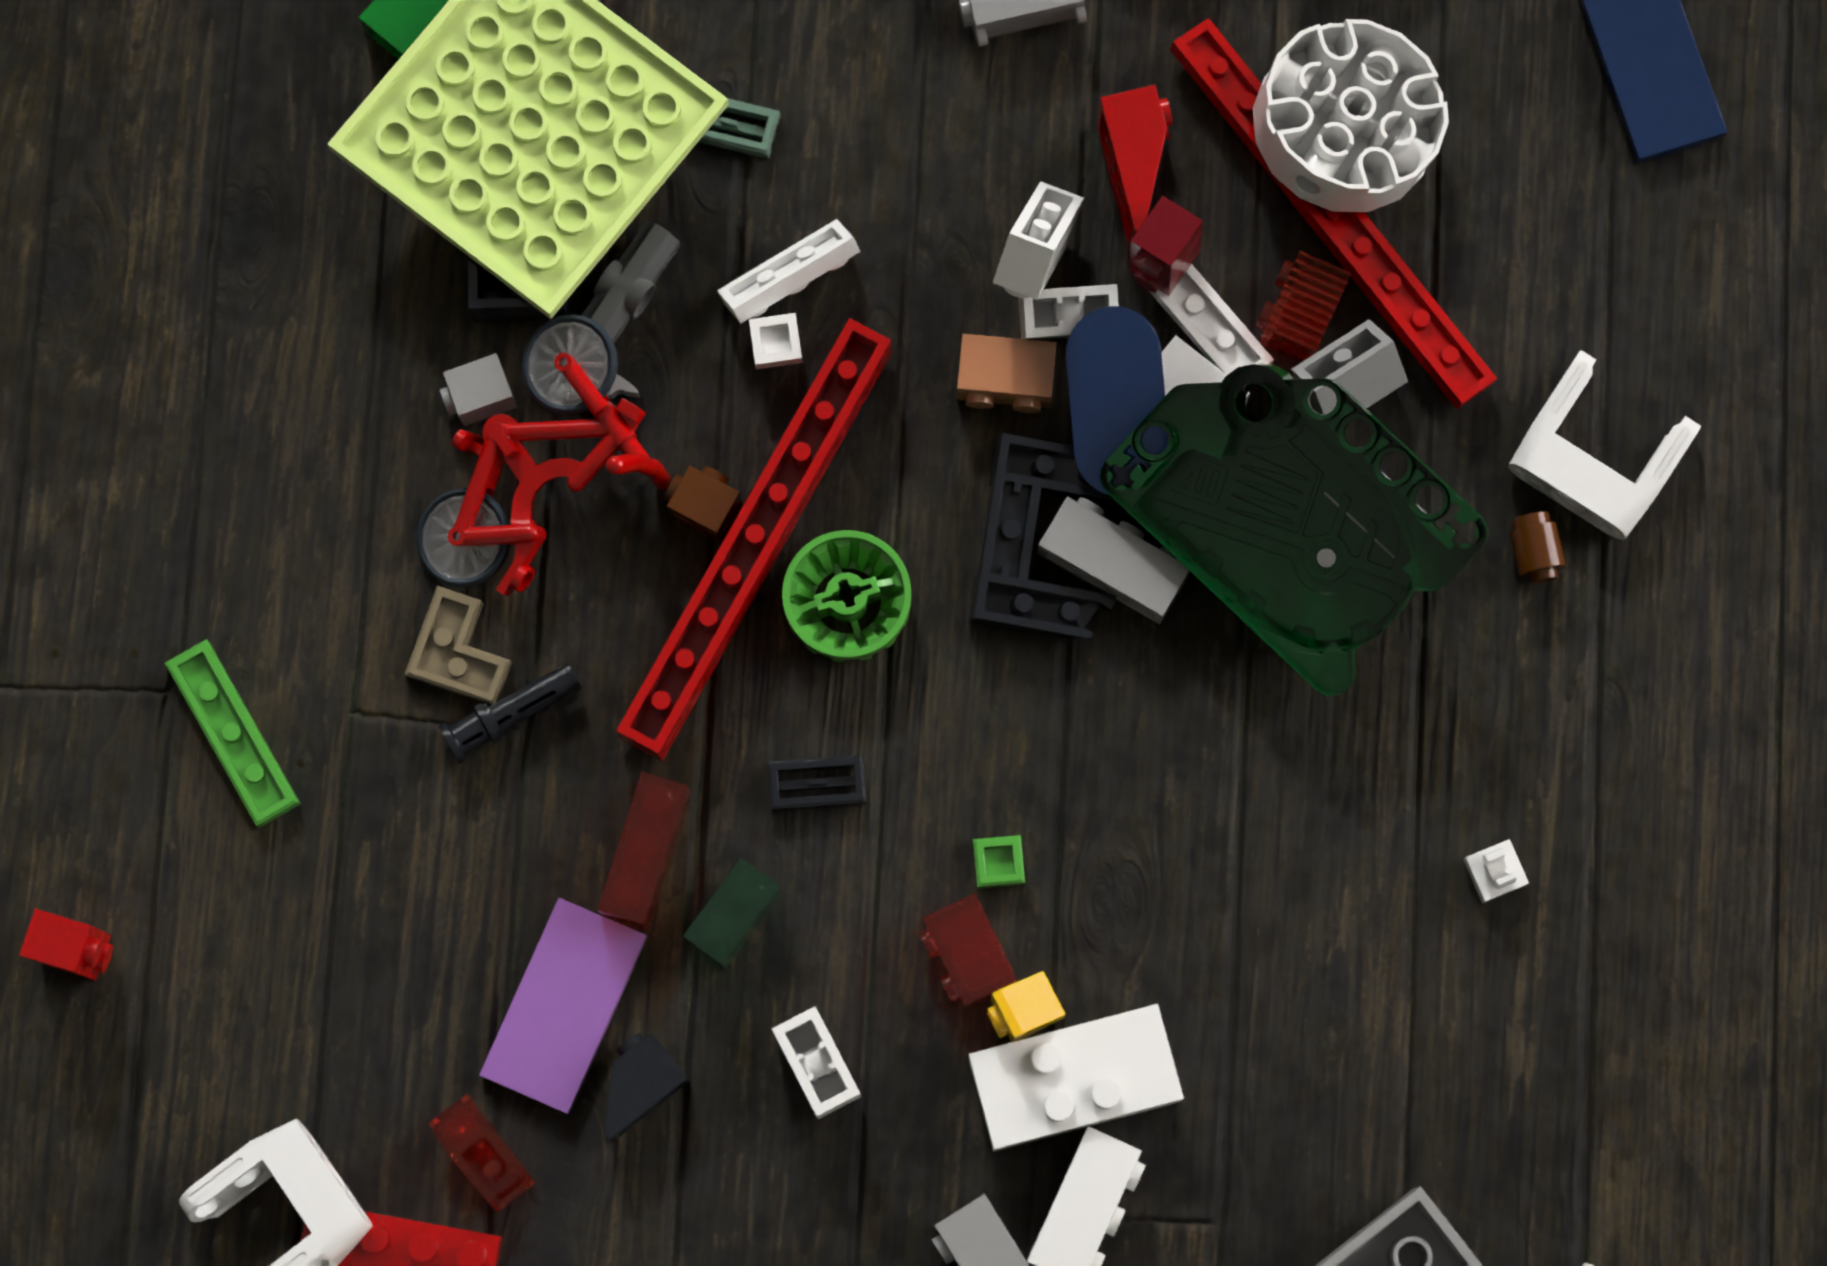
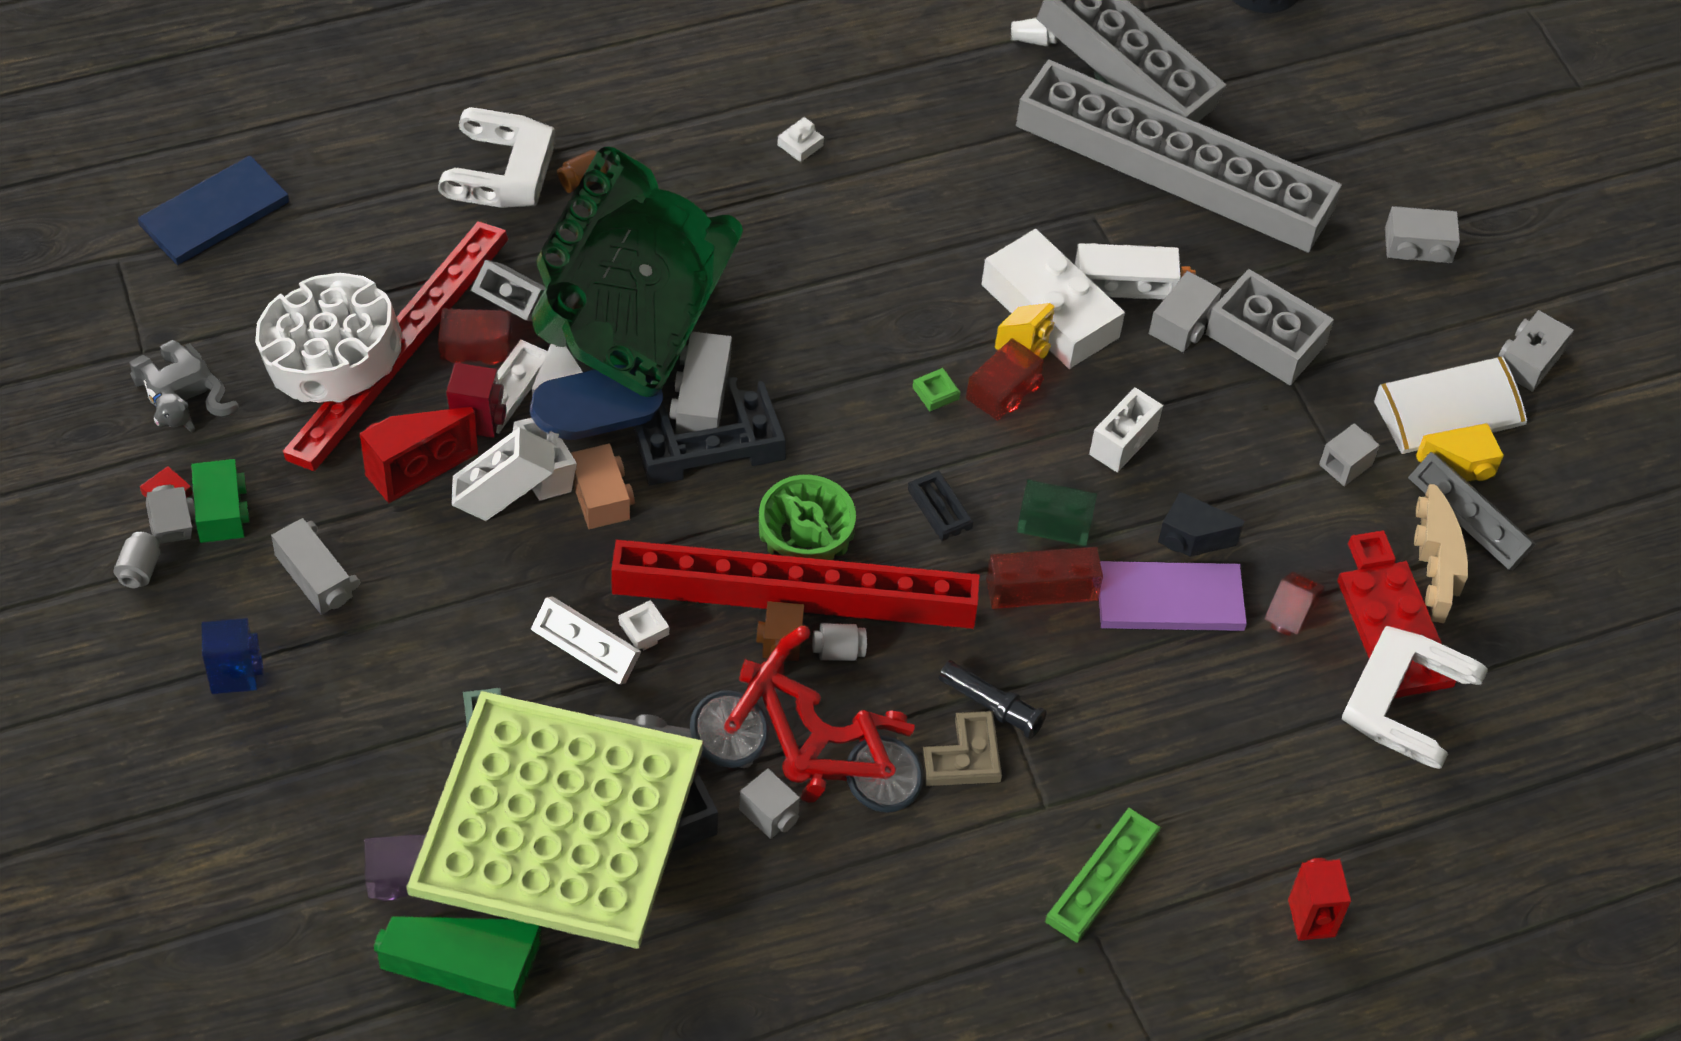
camera: 120 degrees left, 25 degrees down
none -> light grey brick [812,623,867,661]

